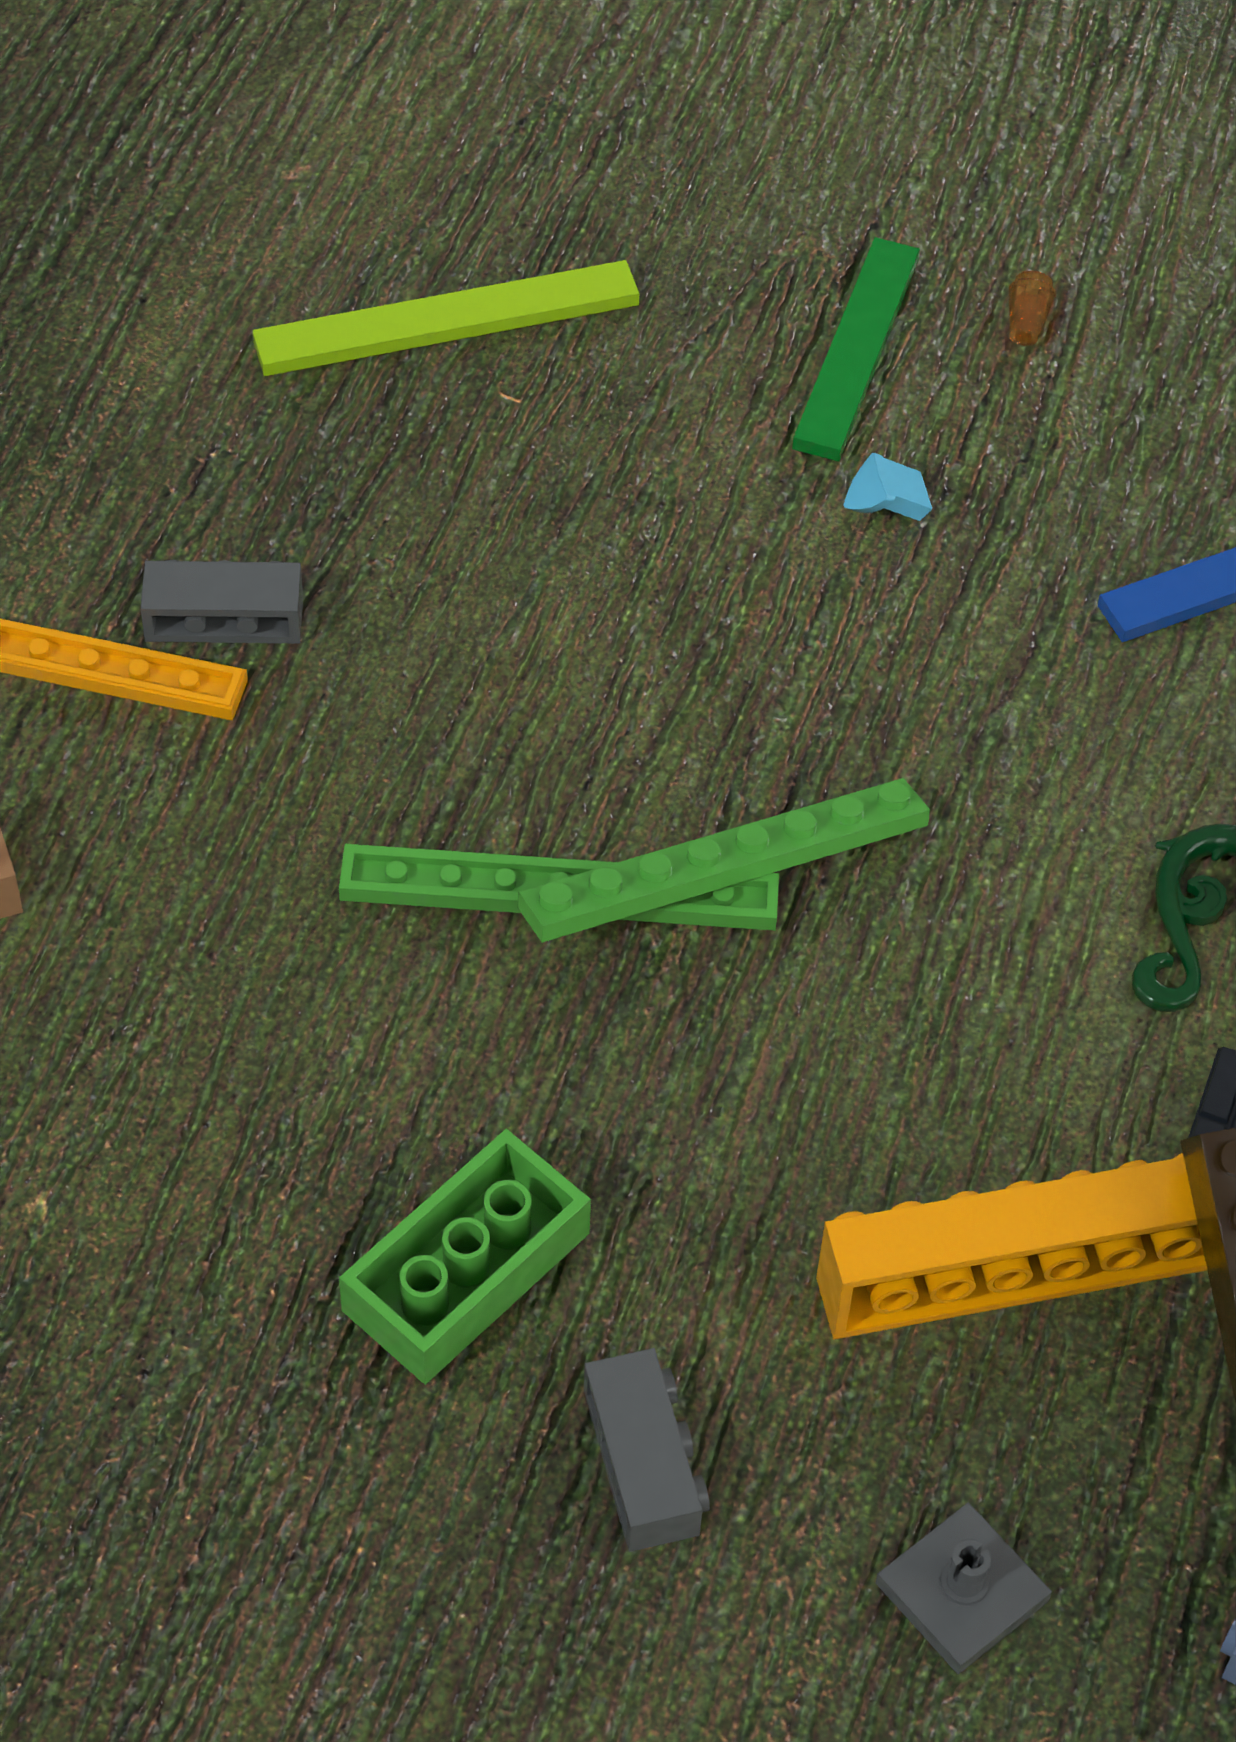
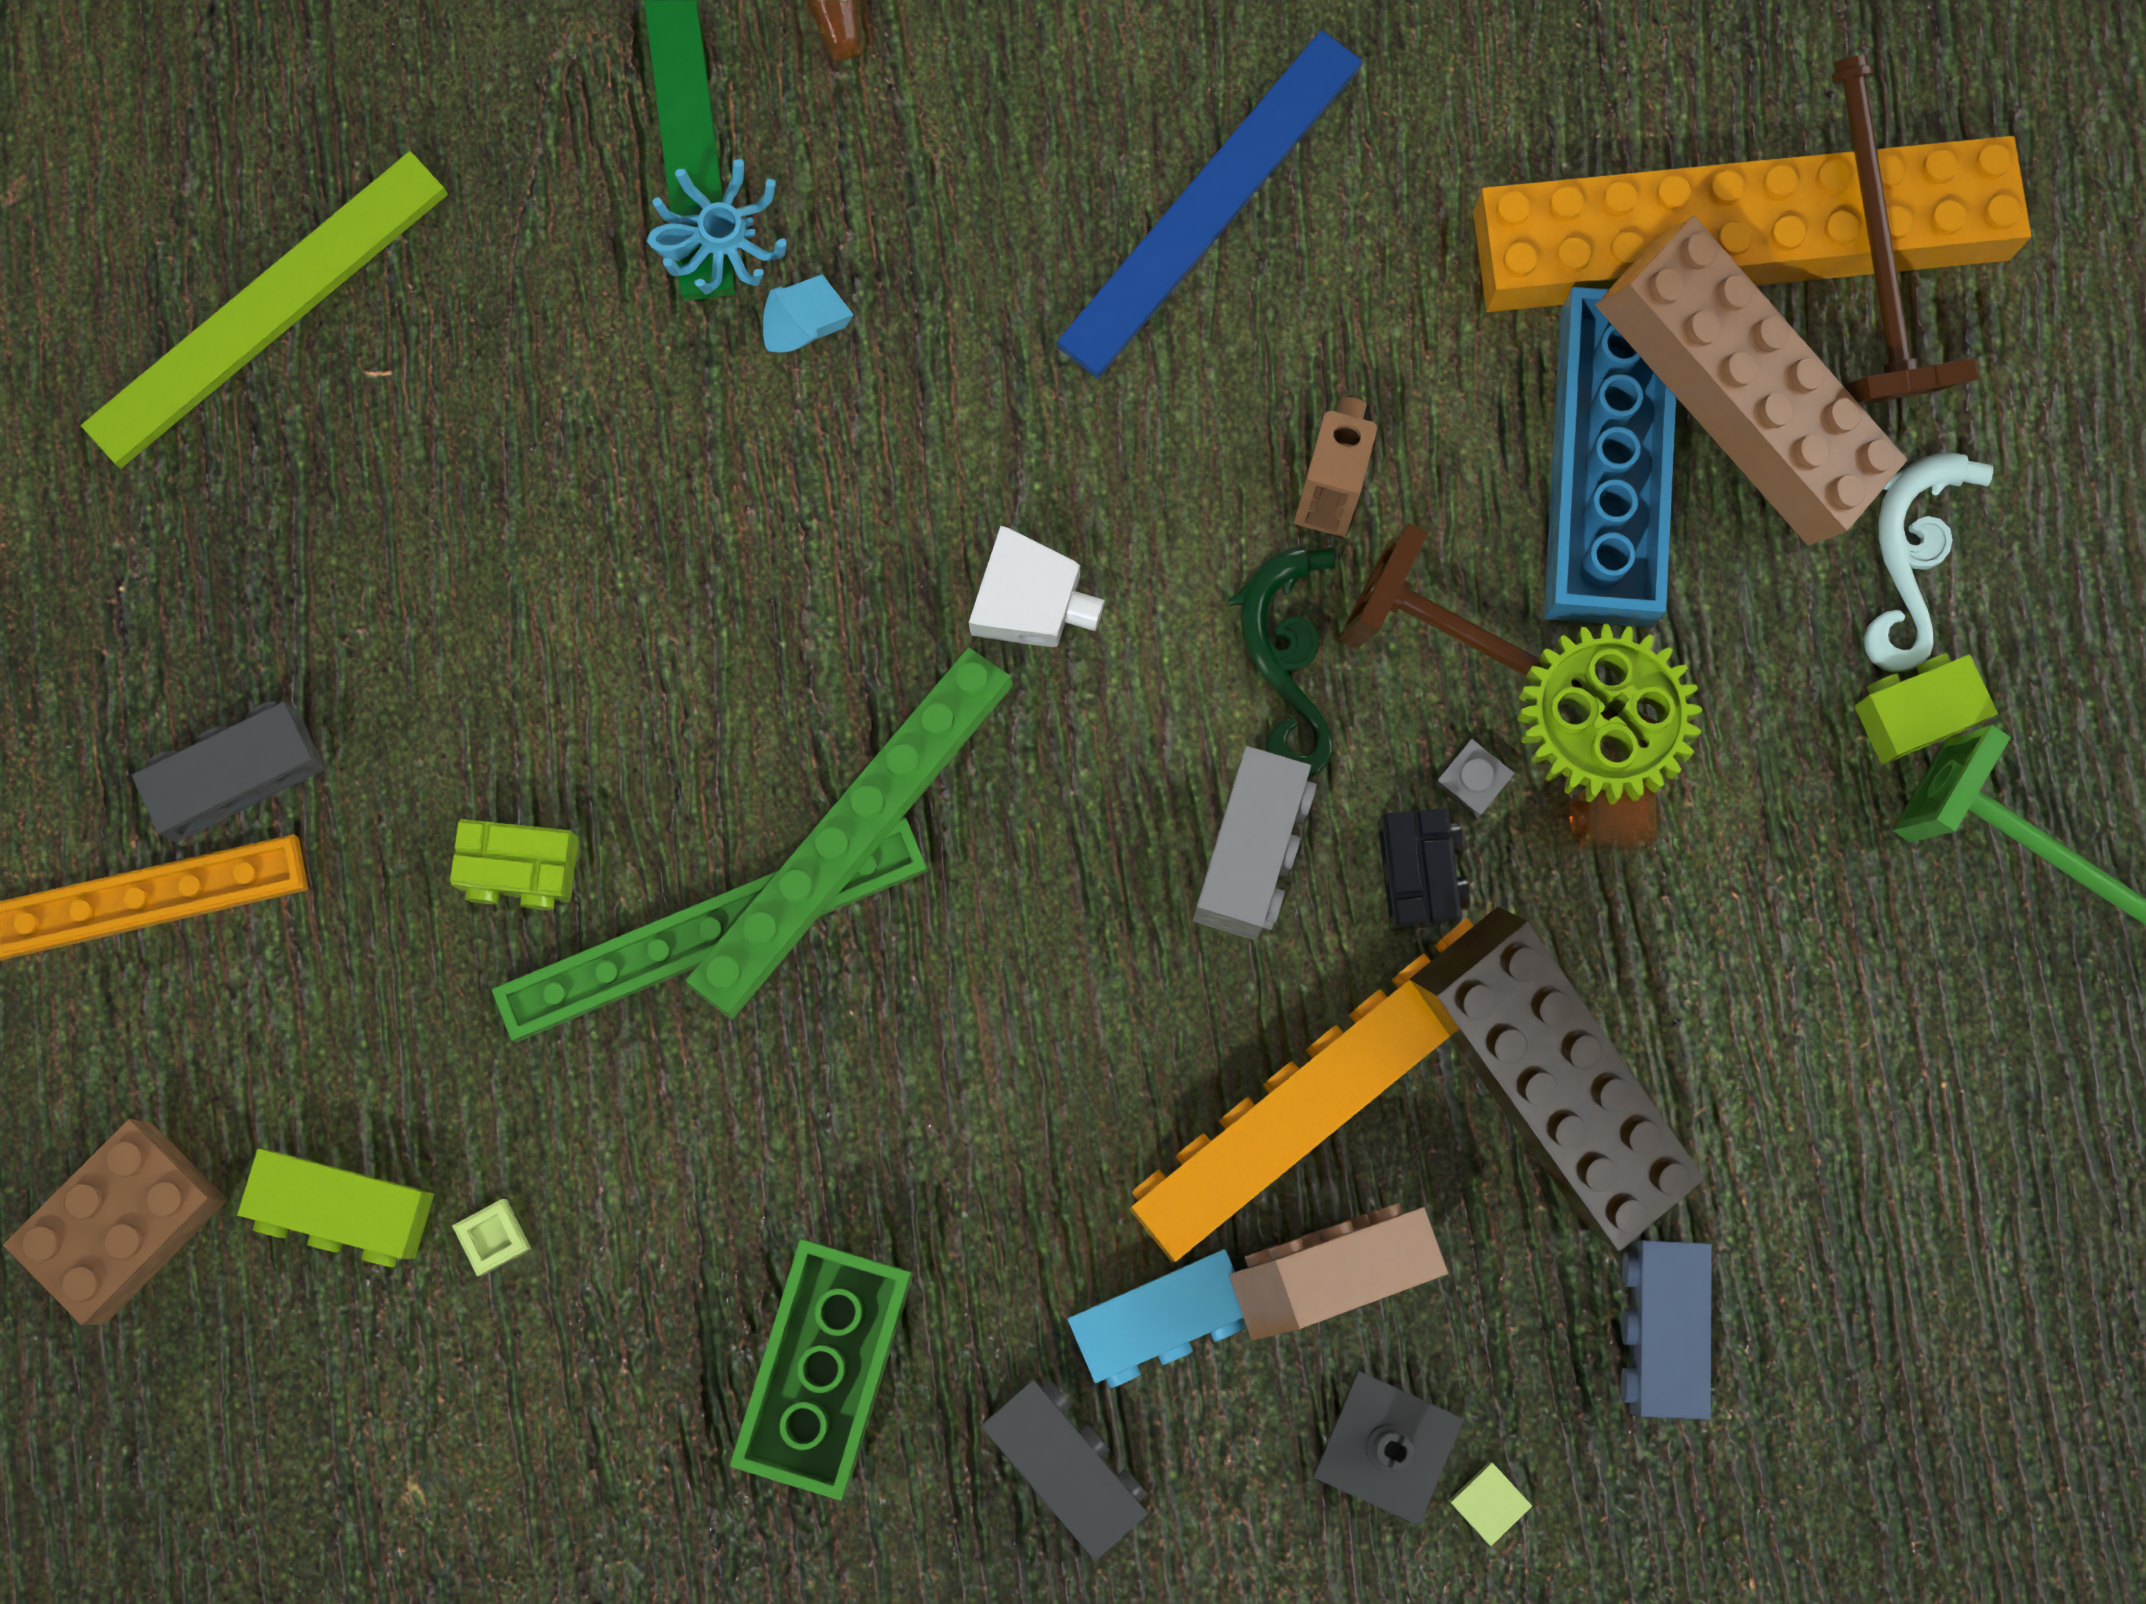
camera: 25 degrees left, 25 degrees up
none -> lime brick [237,1149,435,1268]
none -> lime brick [450,819,579,910]
none -> yellowish green tile [452,1199,531,1276]
none -> medium azure animal [647,159,787,295]
none -> white torso [969,526,1105,647]
none -> medium azure brick [1067,1249,1245,1388]
none -> light grey brick [1192,746,1317,941]
none -> medium nougat brick [1229,1203,1448,1341]
none -> yellowish green tile [1449,1461,1532,1546]

